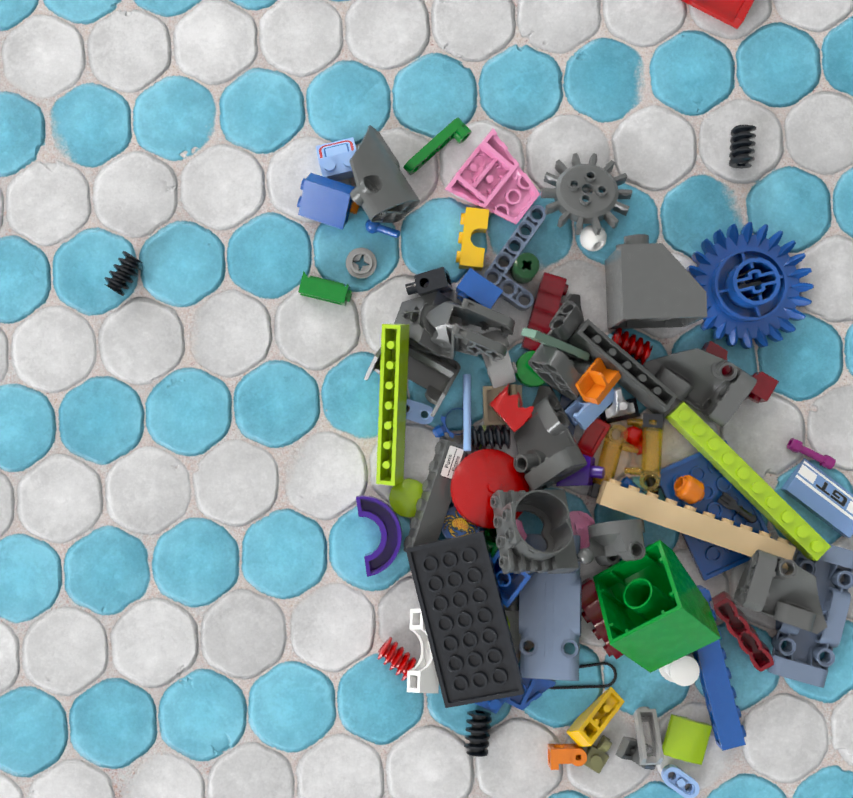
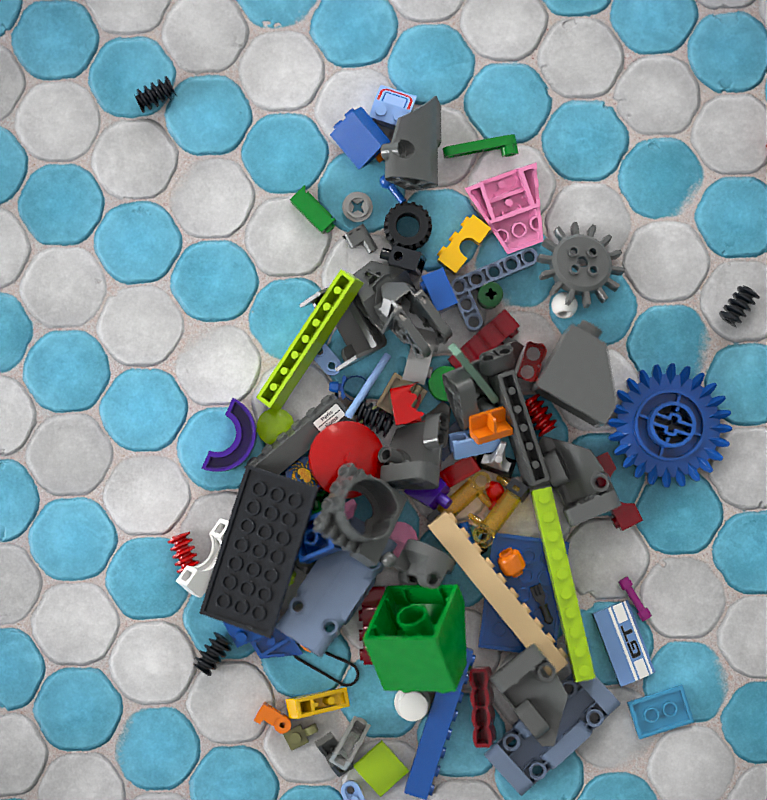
camera: 35 degrees right, 0 degrees up
none -> dark grey piece [342,224,378,254]
none -> black tyre [384,201,432,251]
none -> red piece [516,341,547,383]

